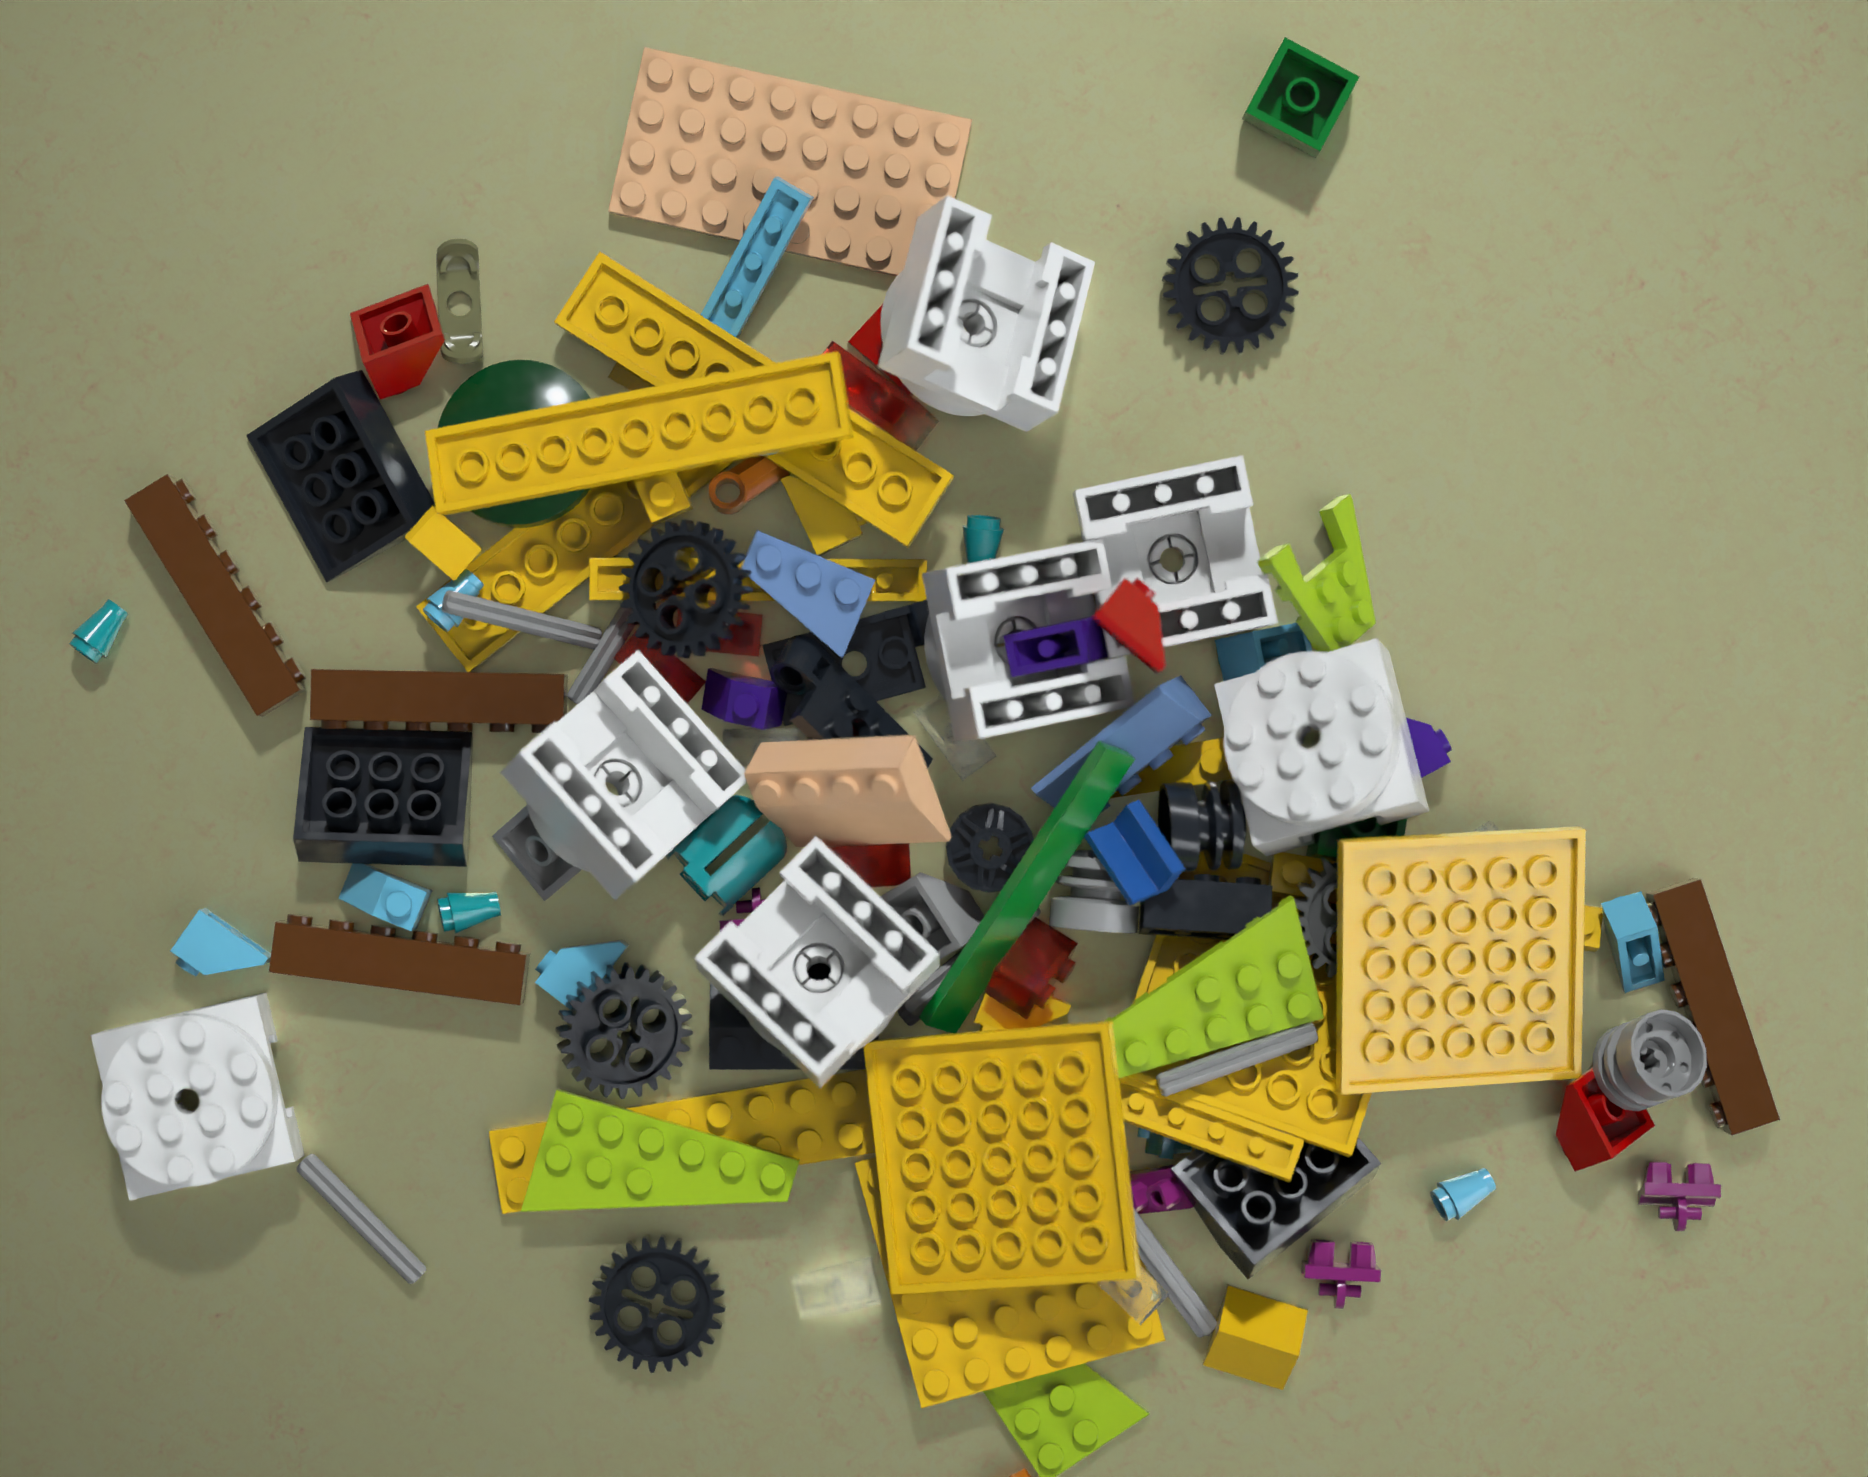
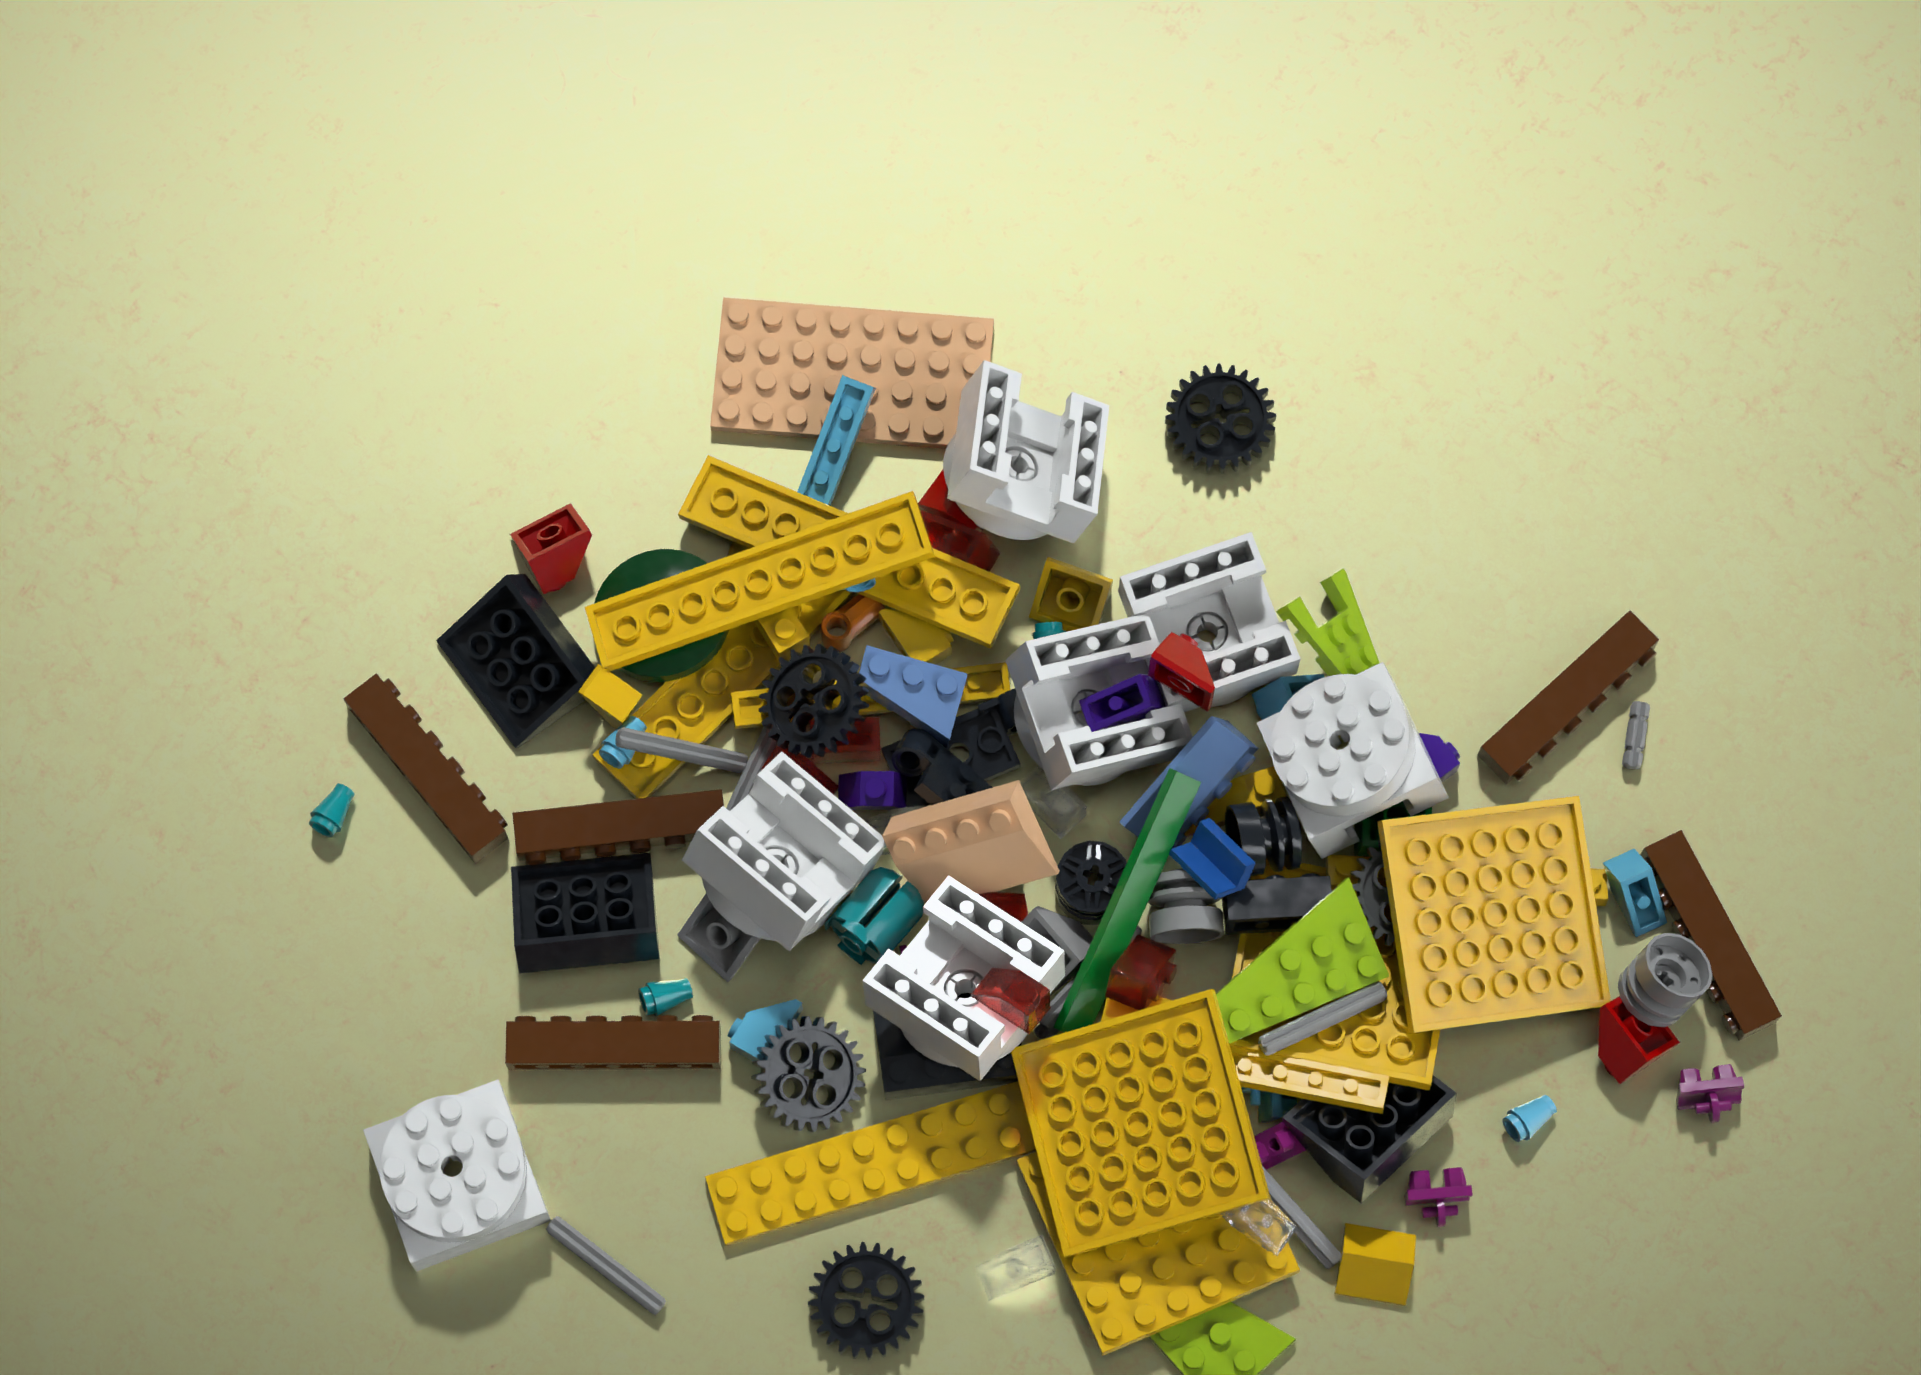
camera: 10 degrees left, 15 degrees down
medium azure slope [170,908,271,976] -> none
medium azure slope [339,863,433,931] -> none
olive piece [436,239,483,364] -> none
lime wing [521,1089,800,1212] -> none
green brick [1242,37,1360,158] -> none
none -> clear red slope [971,967,1051,1035]
none -> yellow slope [1029,557,1113,631]
none -> reddish brown brick [1477,610,1659,785]
none -> light grey axle [1622,701,1650,769]

